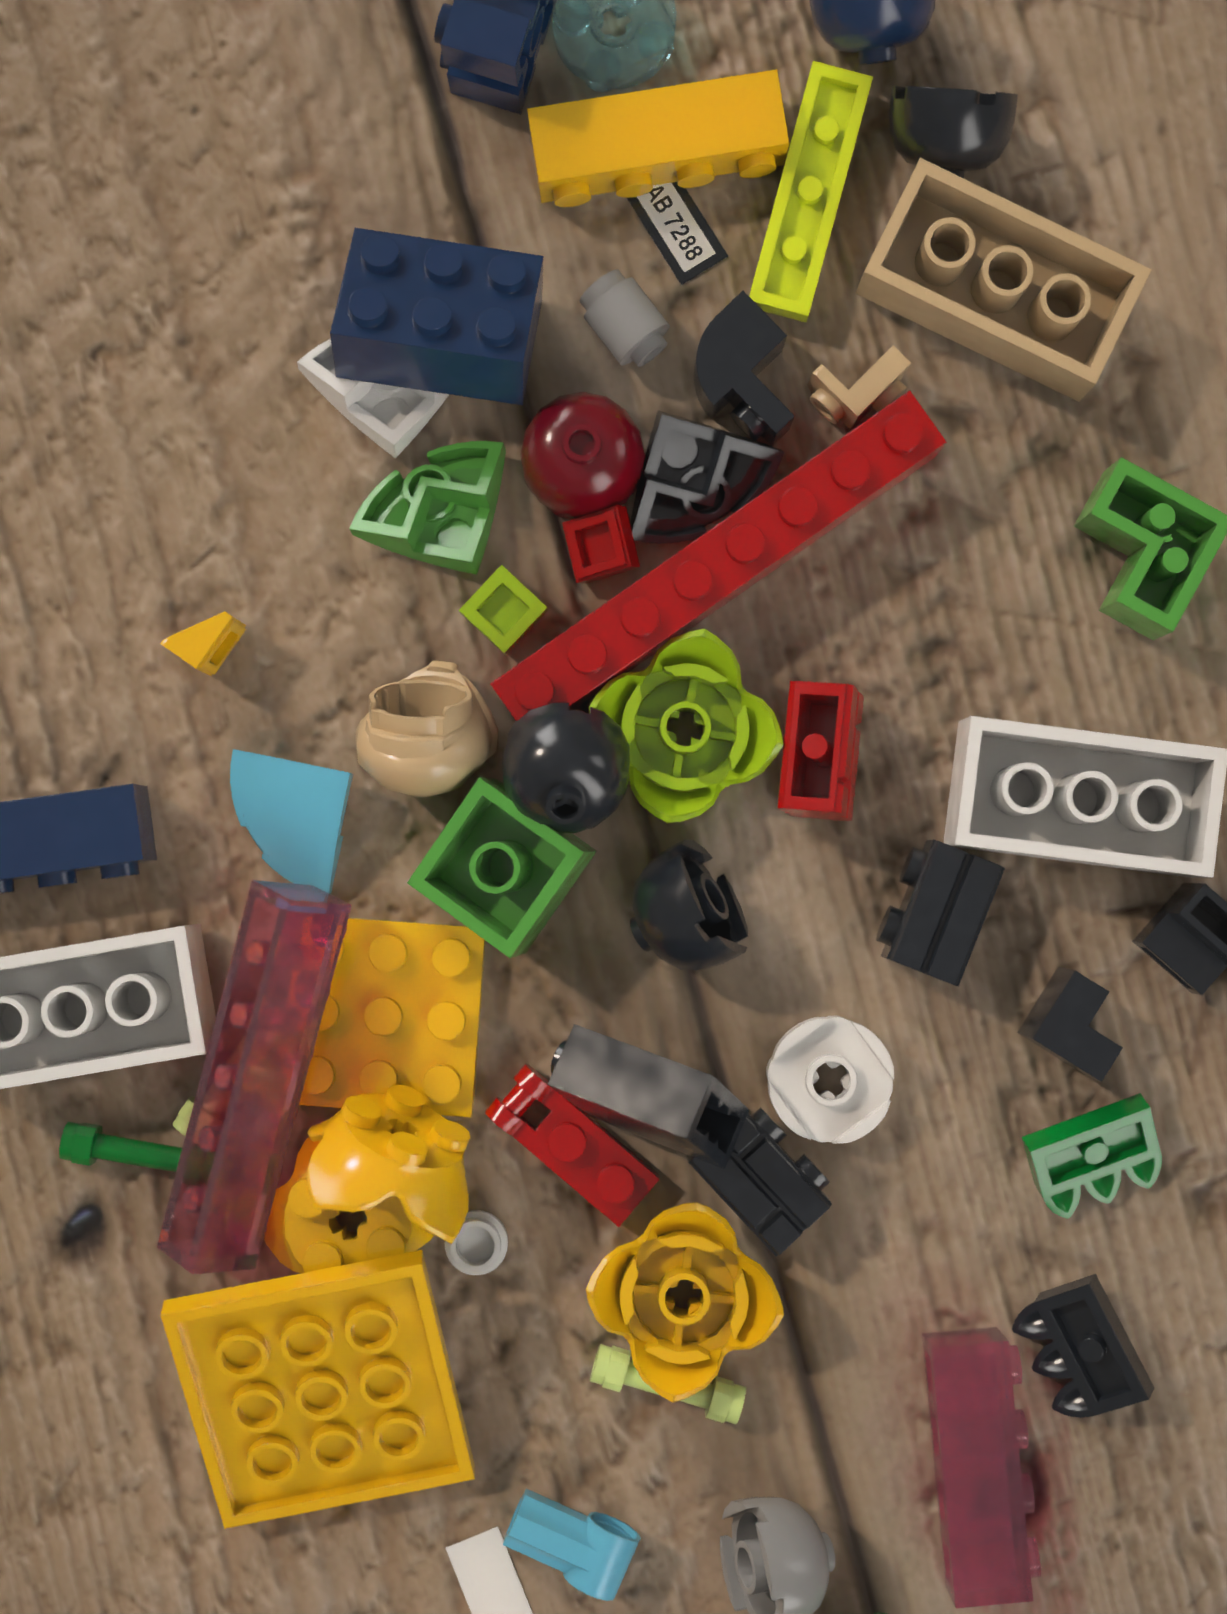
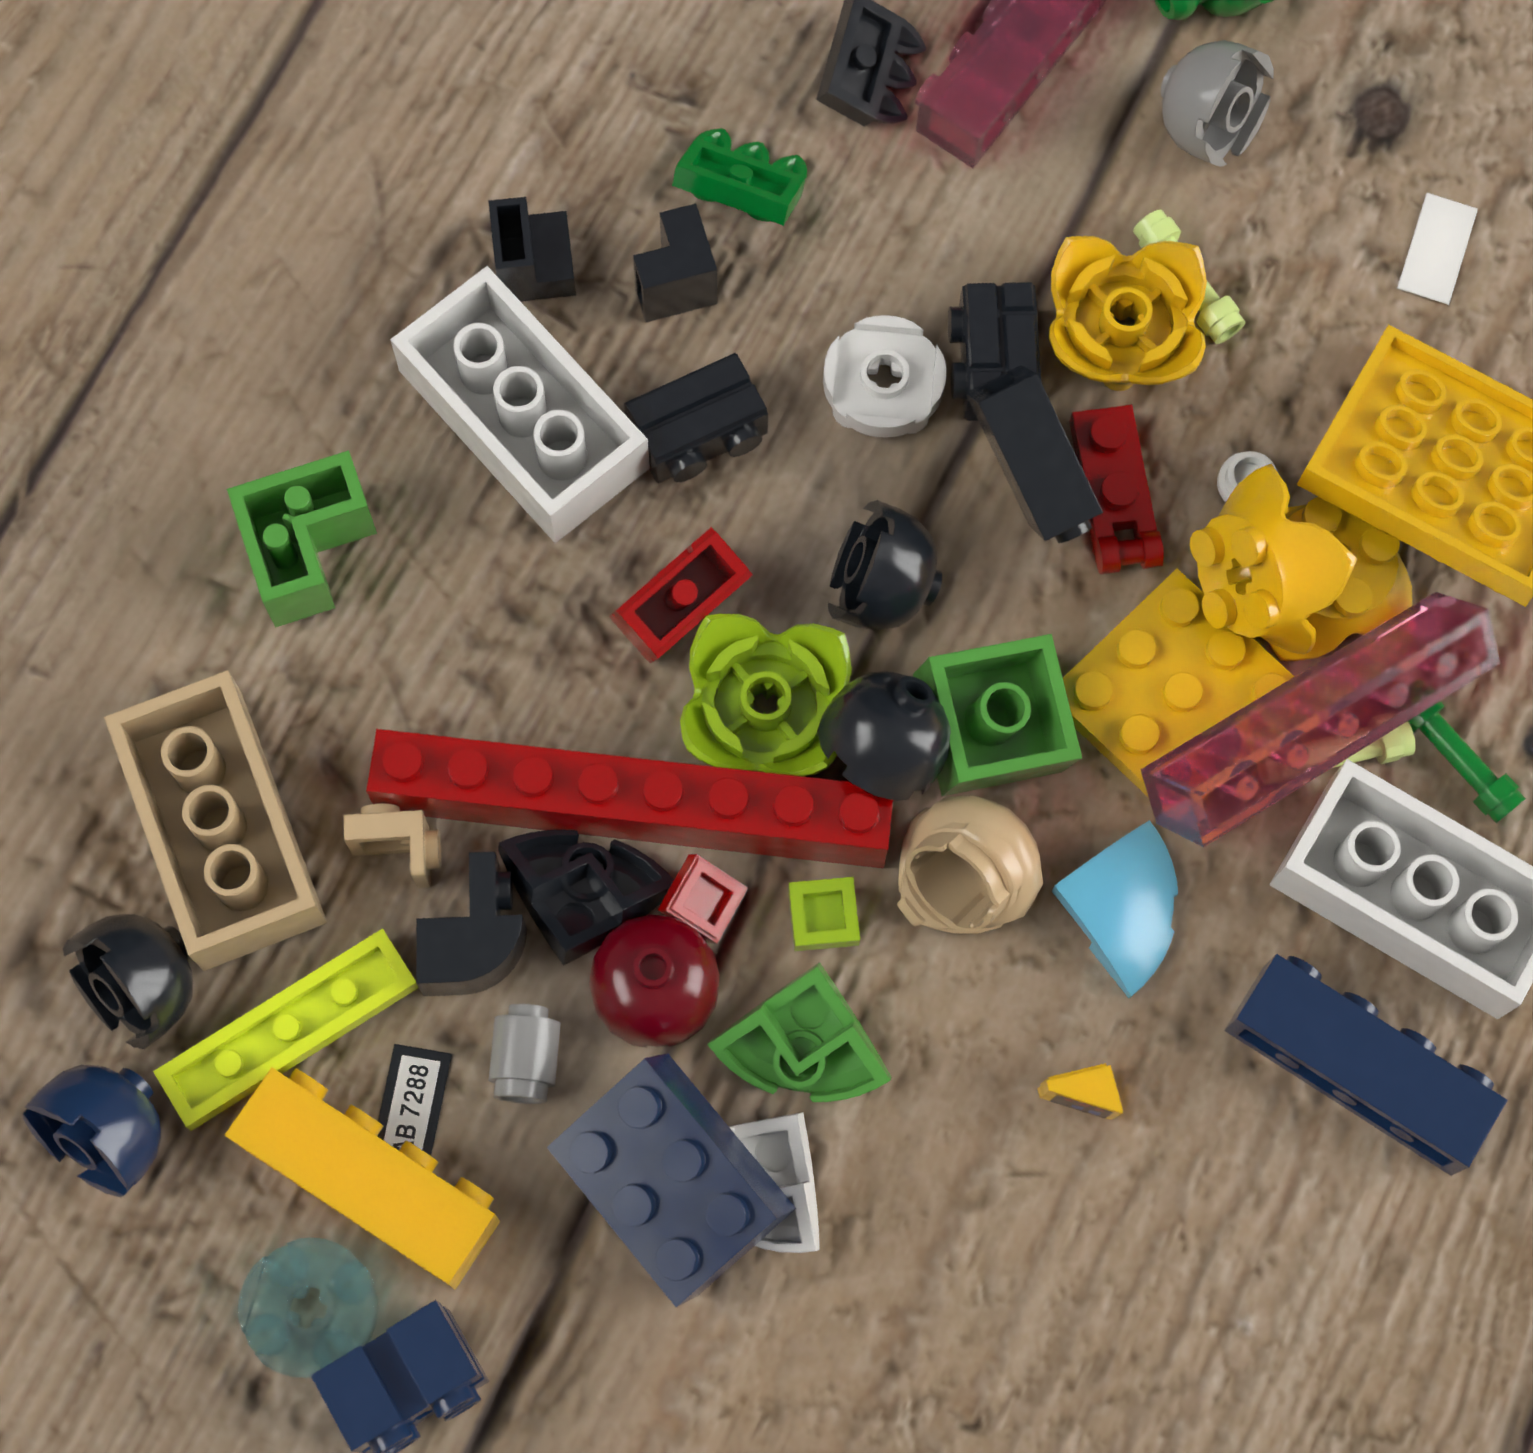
camera: 145 degrees left, 15 degrees down
medium azure piece [503,1489,641,1601] -> none

